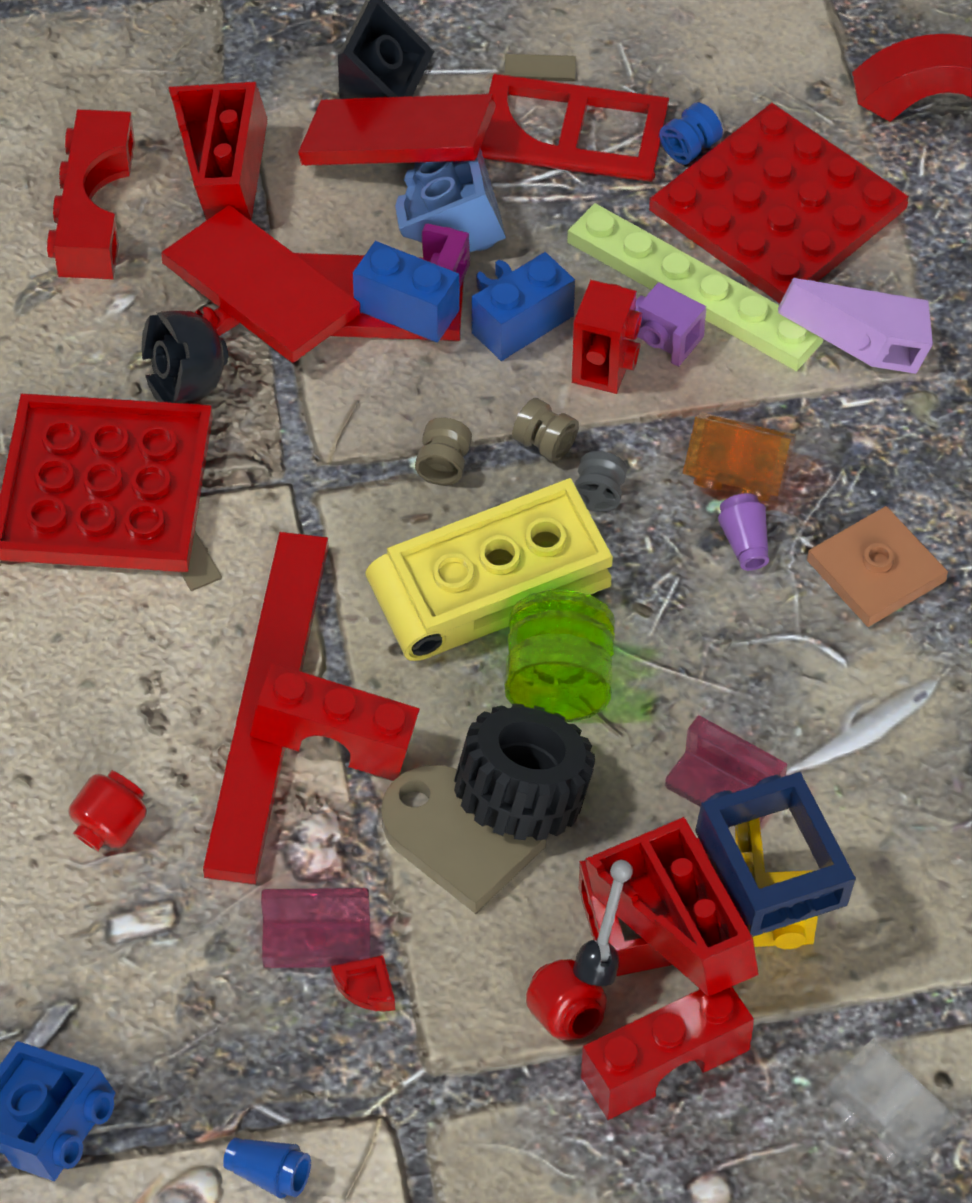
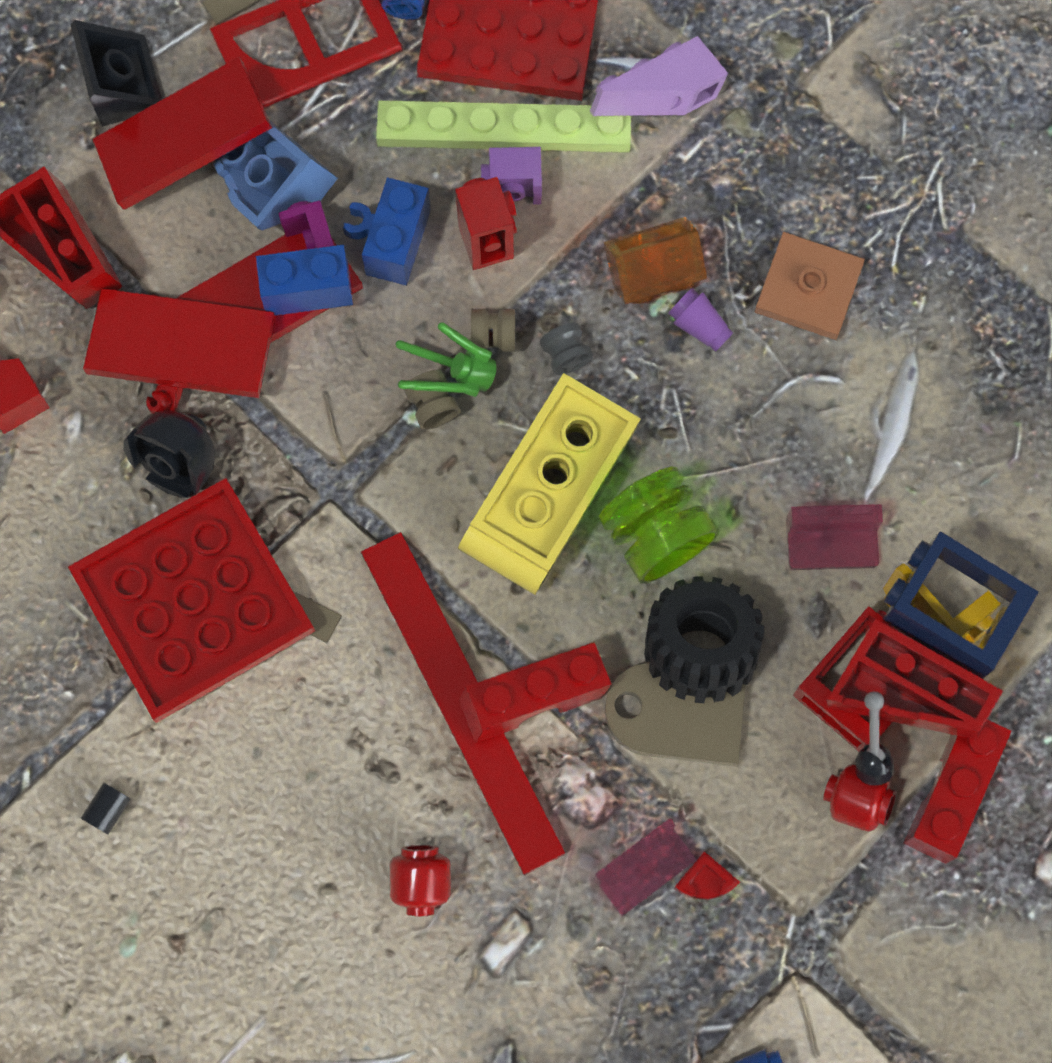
camera: 35 degrees left, 20 degrees up
none -> bright green plant [396,322,497,397]

